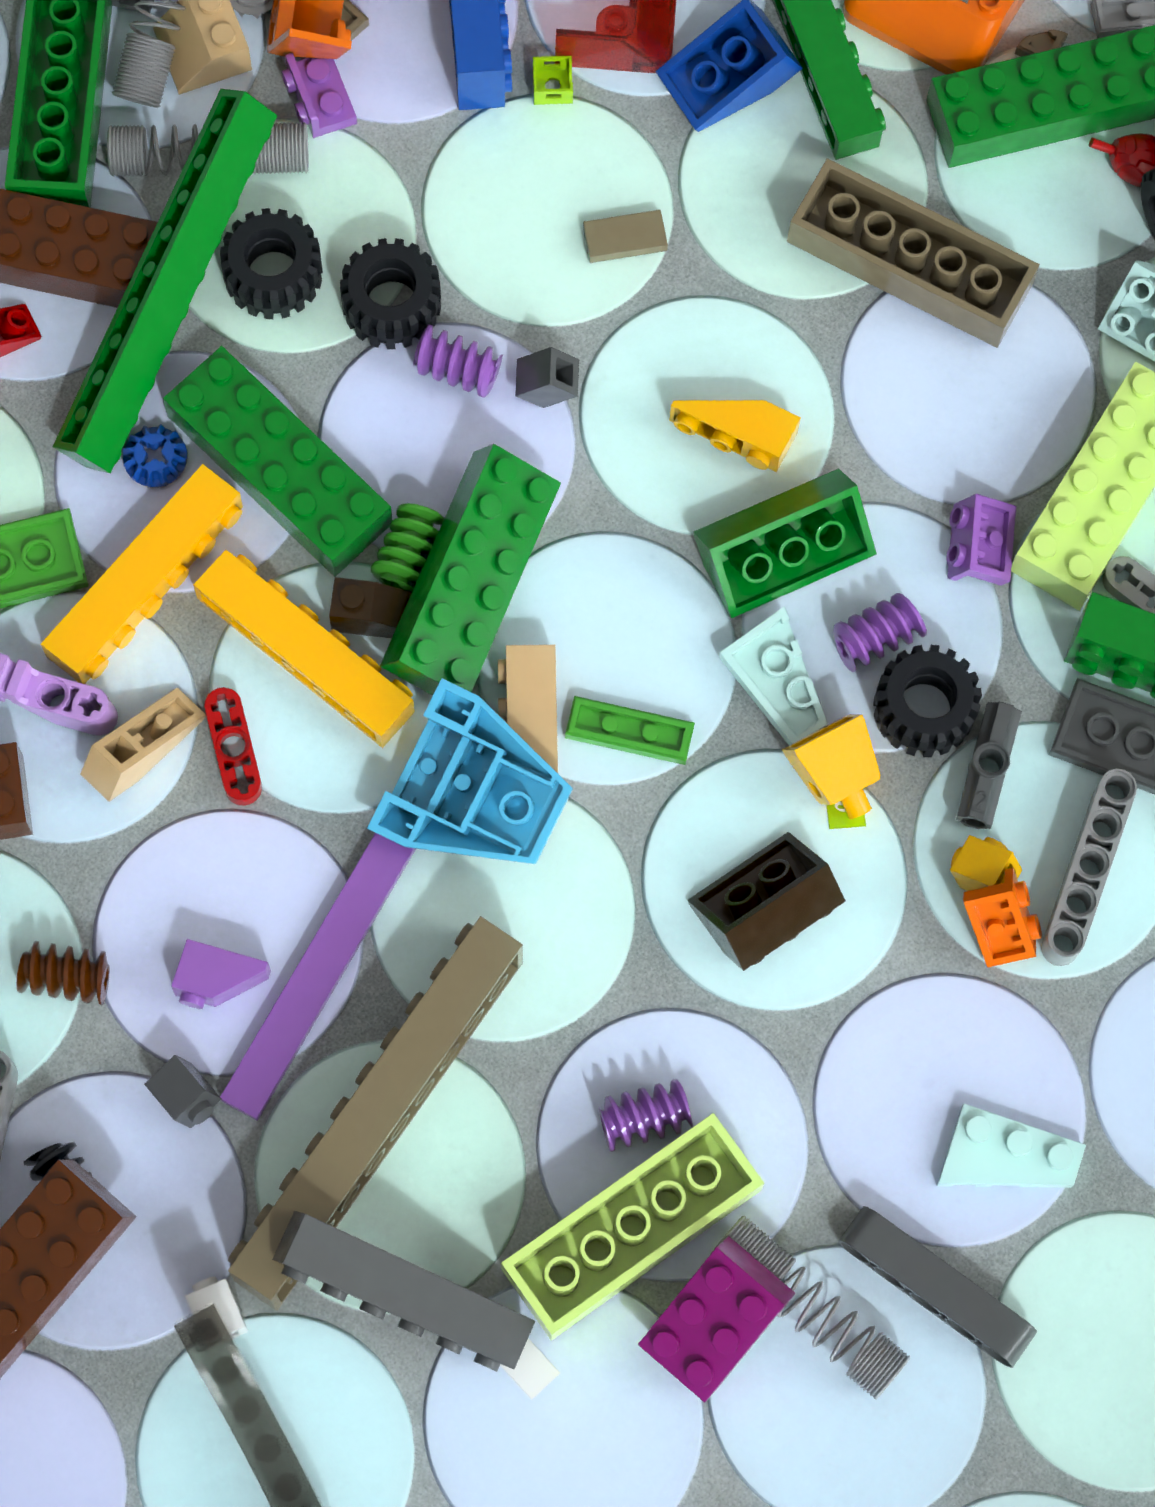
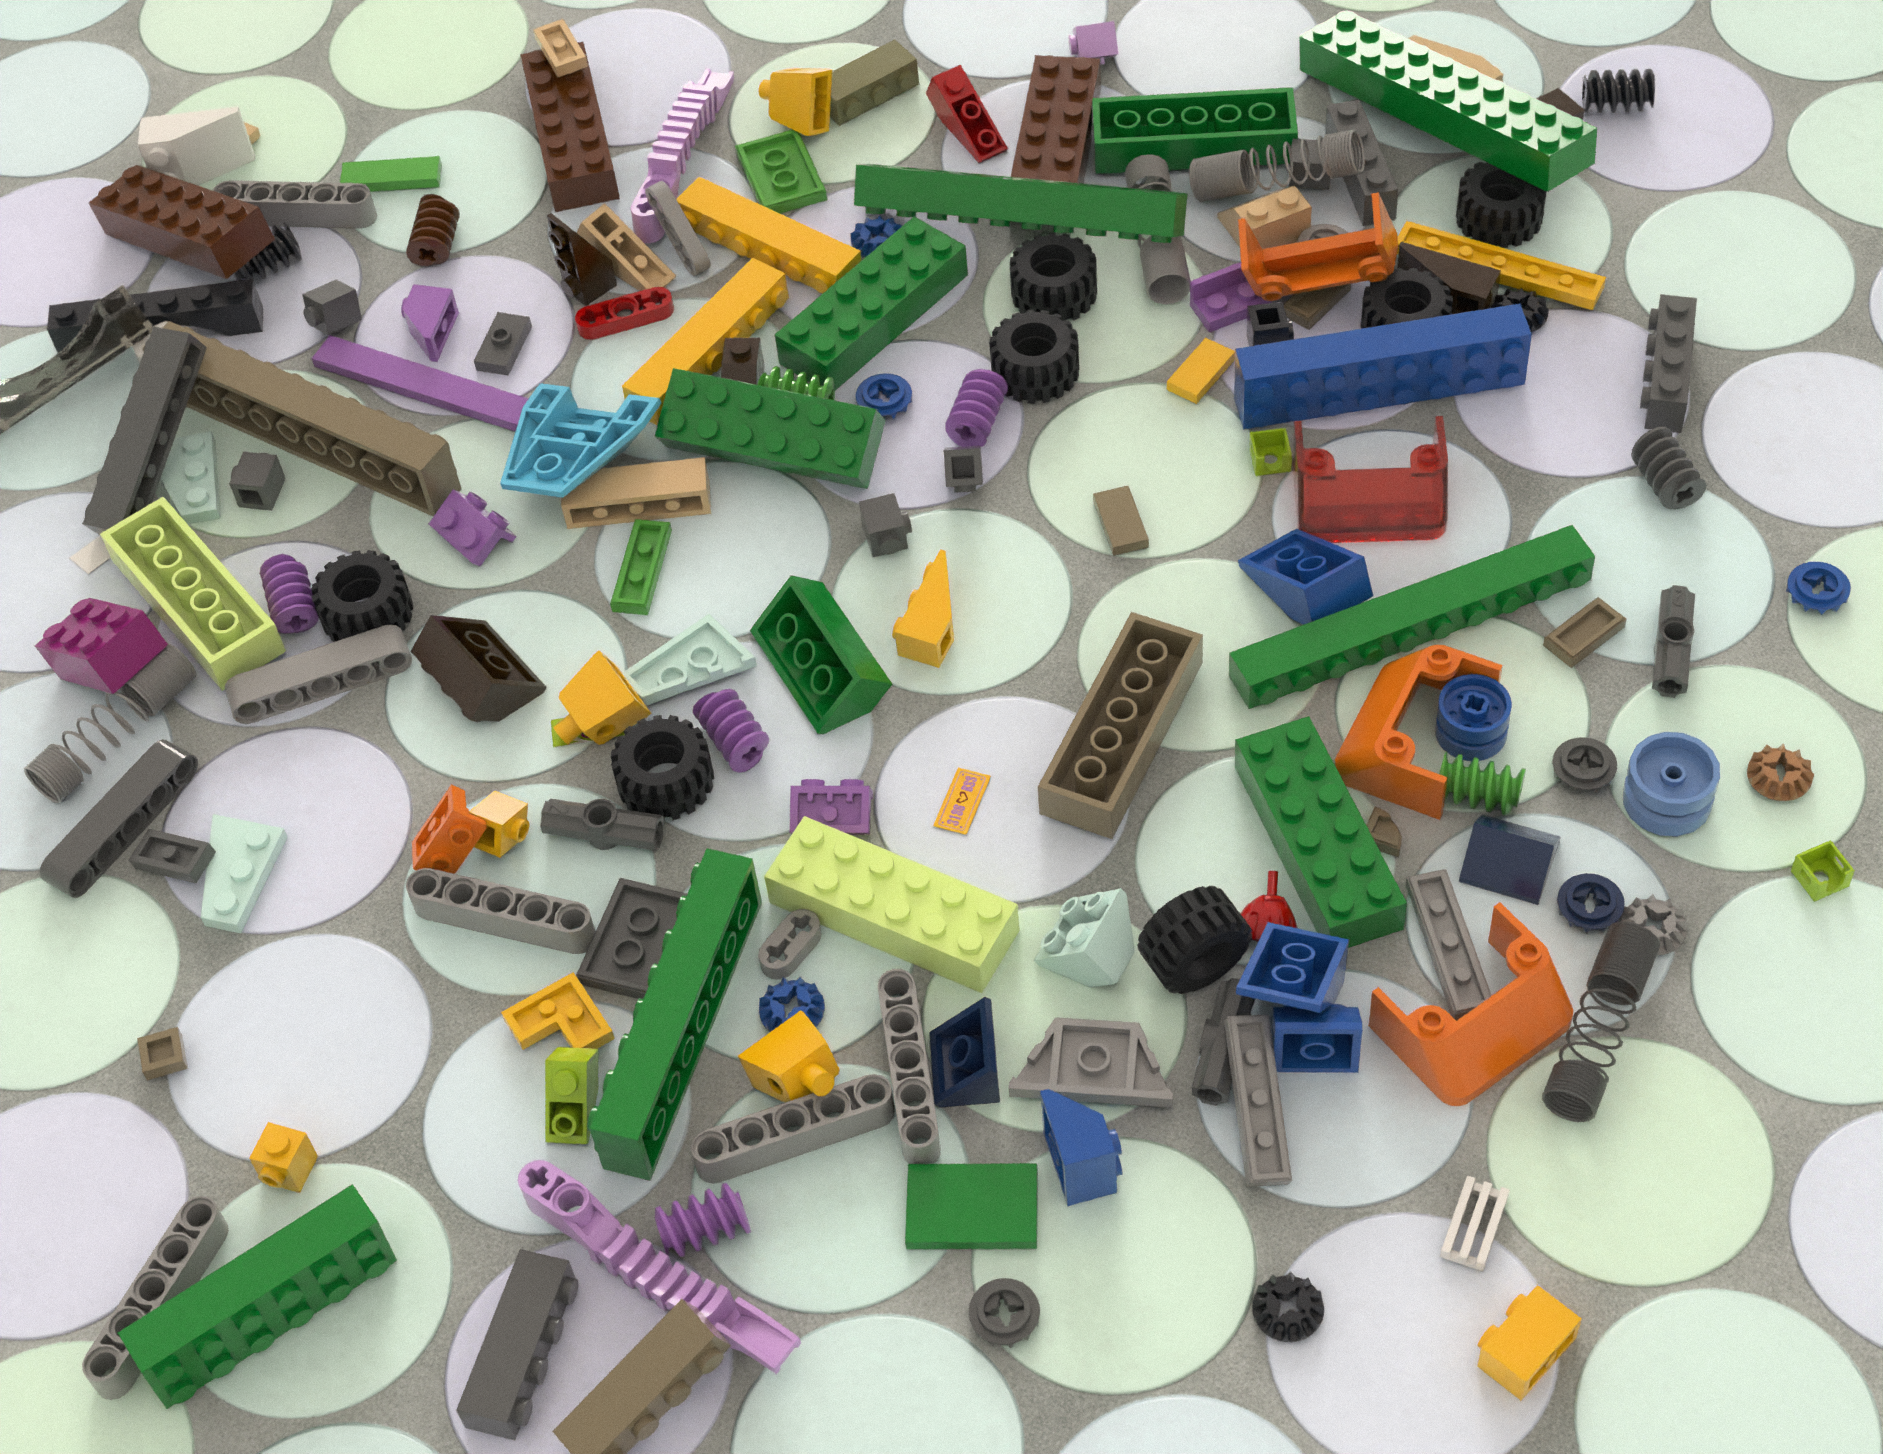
camera: 95 degrees right, 20 degrees down
none -> black arch [47,279,263,358]
none -> dark grey plate [129,829,216,883]
none -> light aqua wing [160,431,220,524]
none -> light grey beam [225,625,412,724]
none -> dark grey brick [229,452,286,511]
none -> black tyre [311,550,413,642]
none -> medium lavender bracket [429,489,517,566]
none -> dark grey plate [474,312,532,376]
none -> dark brown slope [547,213,617,306]
none -> light grey beam [645,181,711,276]
none -> blue gear [856,373,912,419]
none -> dark grey brick [859,493,912,557]
none -> yellow sticker [933,768,991,835]
none -> yellow tile [1167,338,1235,404]
none -> black brick [1247,301,1294,346]

